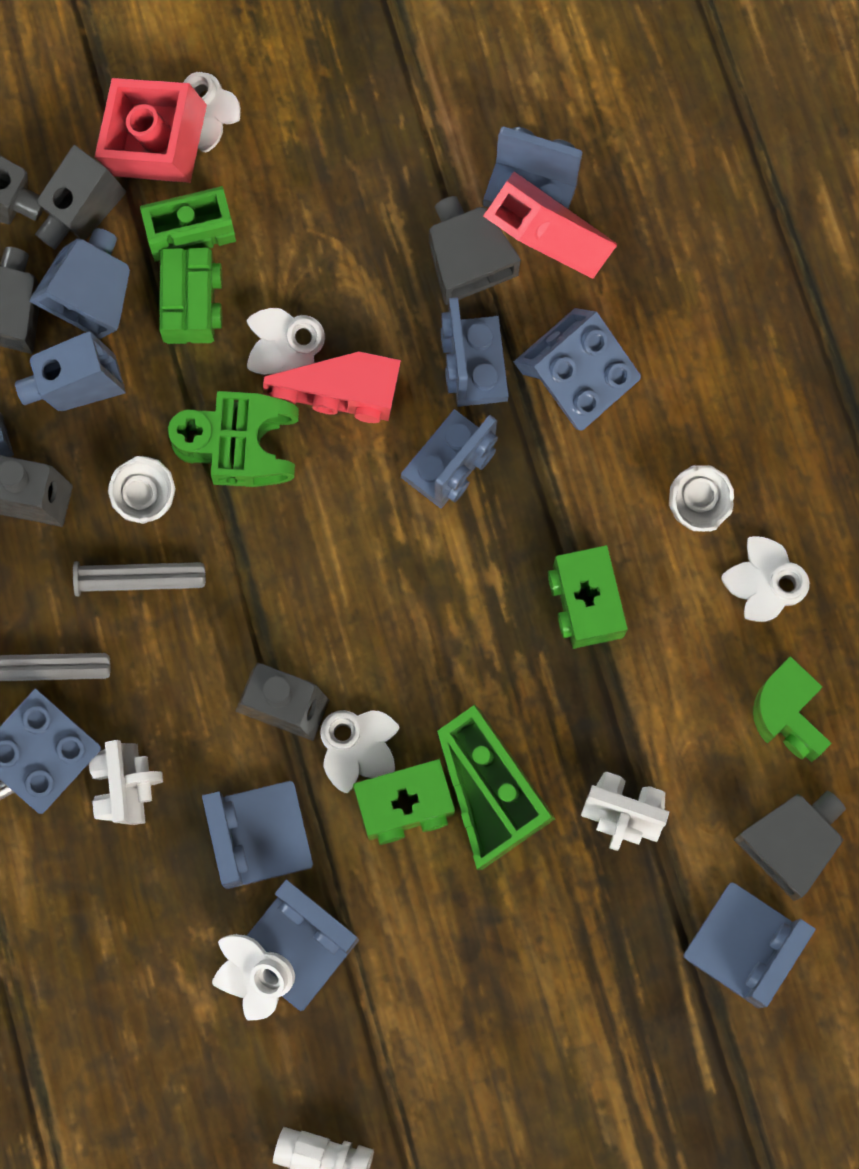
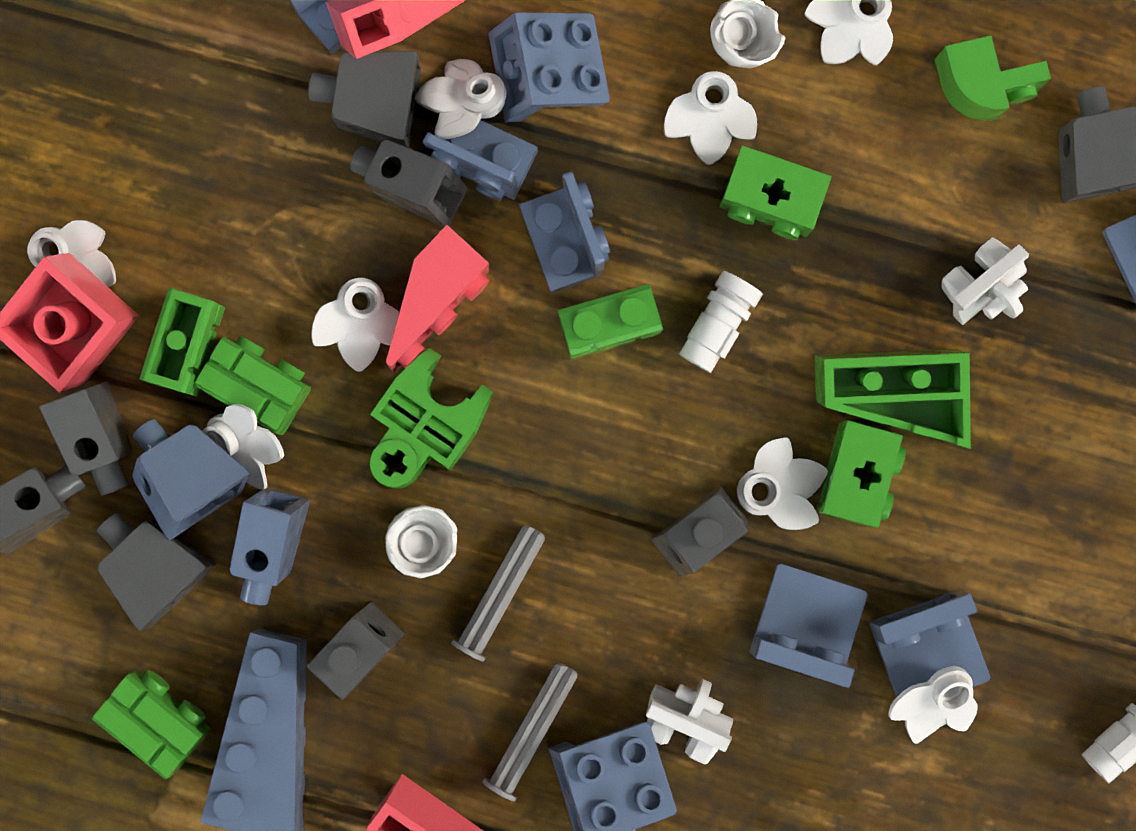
camera: 55 degrees left, 10 degrees up
none -> white plate [203,404,284,490]
none -> dark grey torso [350,140,468,228]
none -> white plate [415,59,506,140]
none -> bright green brick [558,284,663,360]
none -> white plate [664,71,757,165]
none -> white axle [679,271,763,373]

